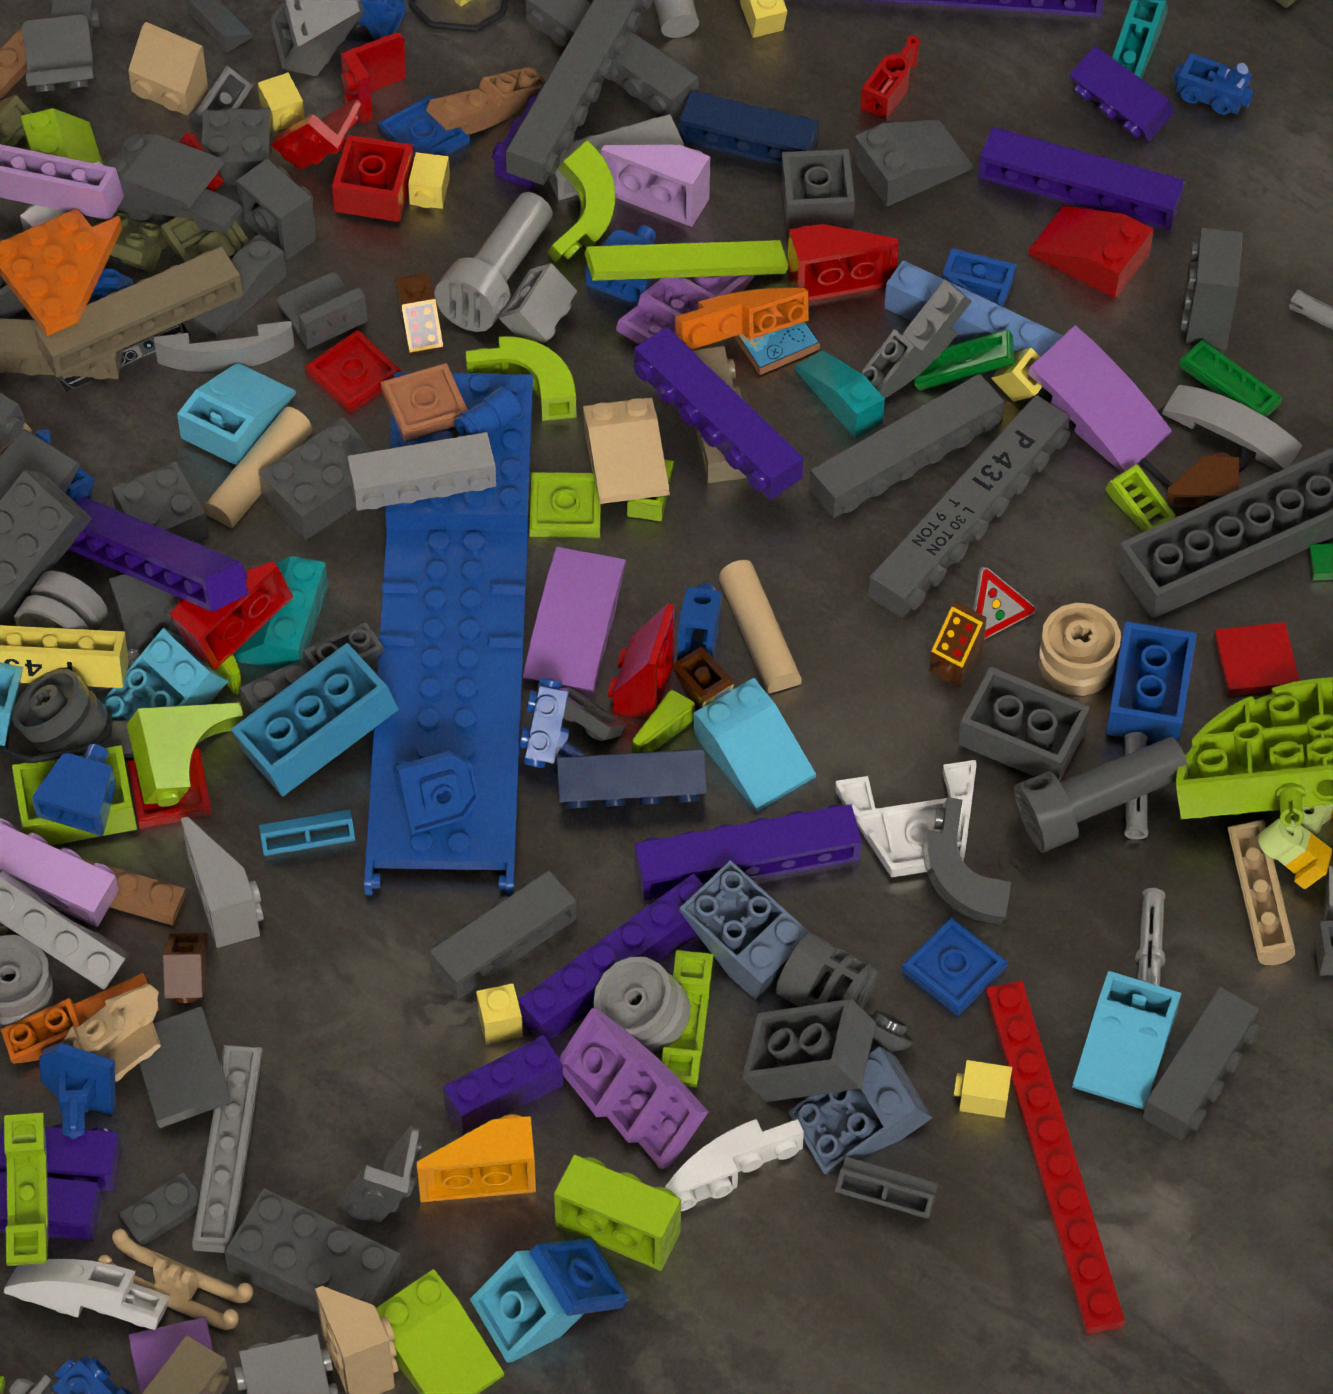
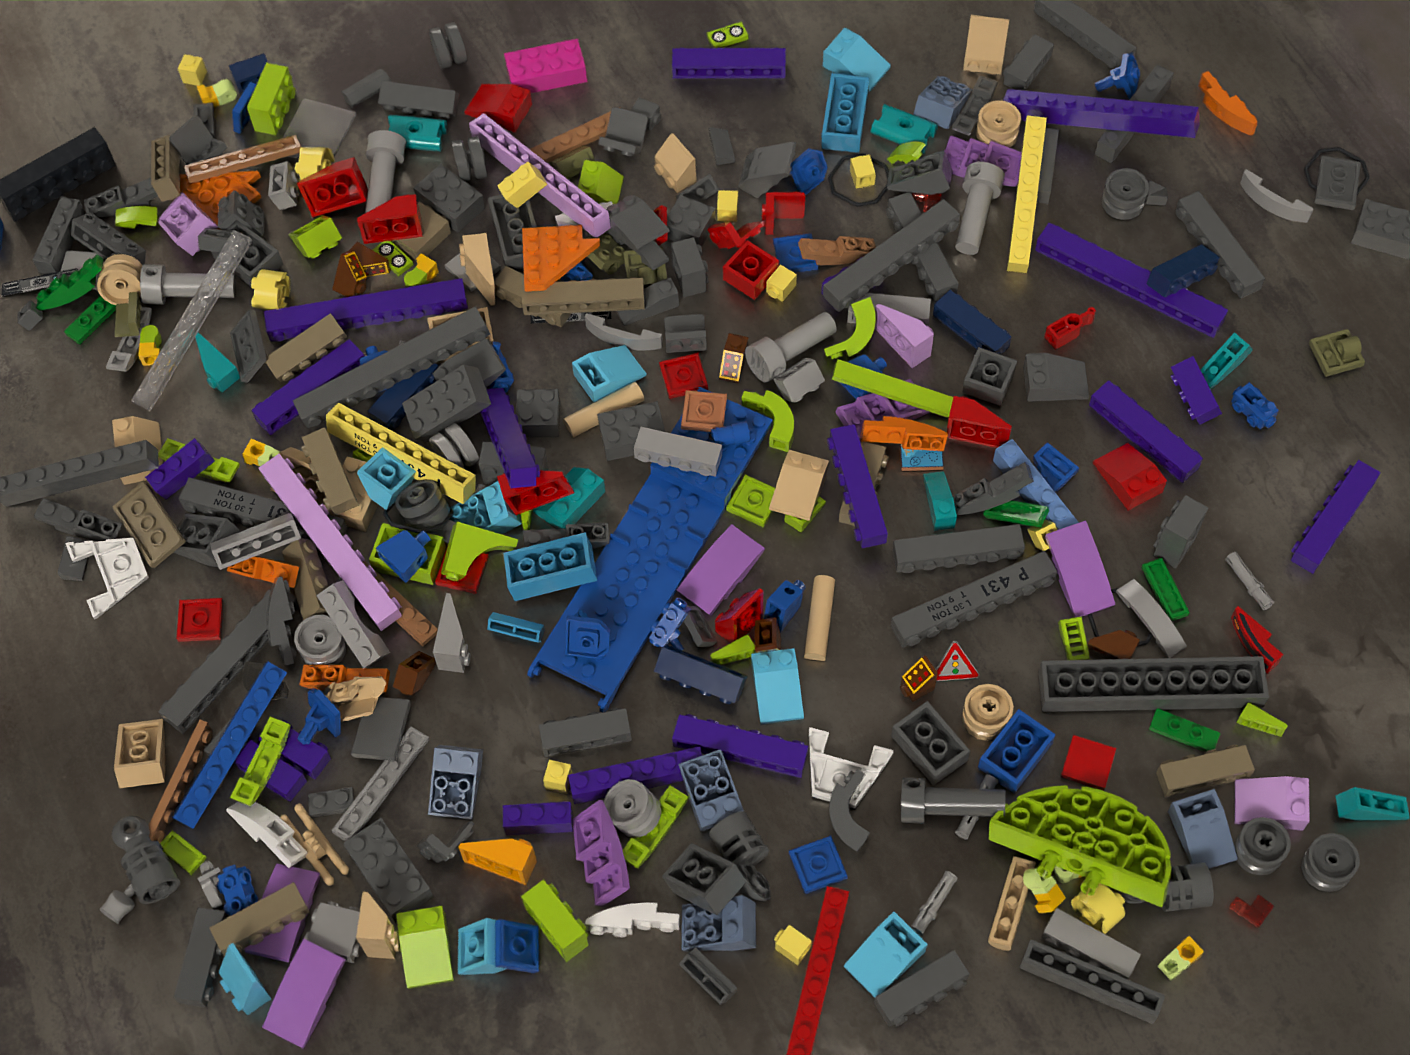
camera: 30 degrees right, 5 degrees up
none -> sand blue slope [428,745,483,819]

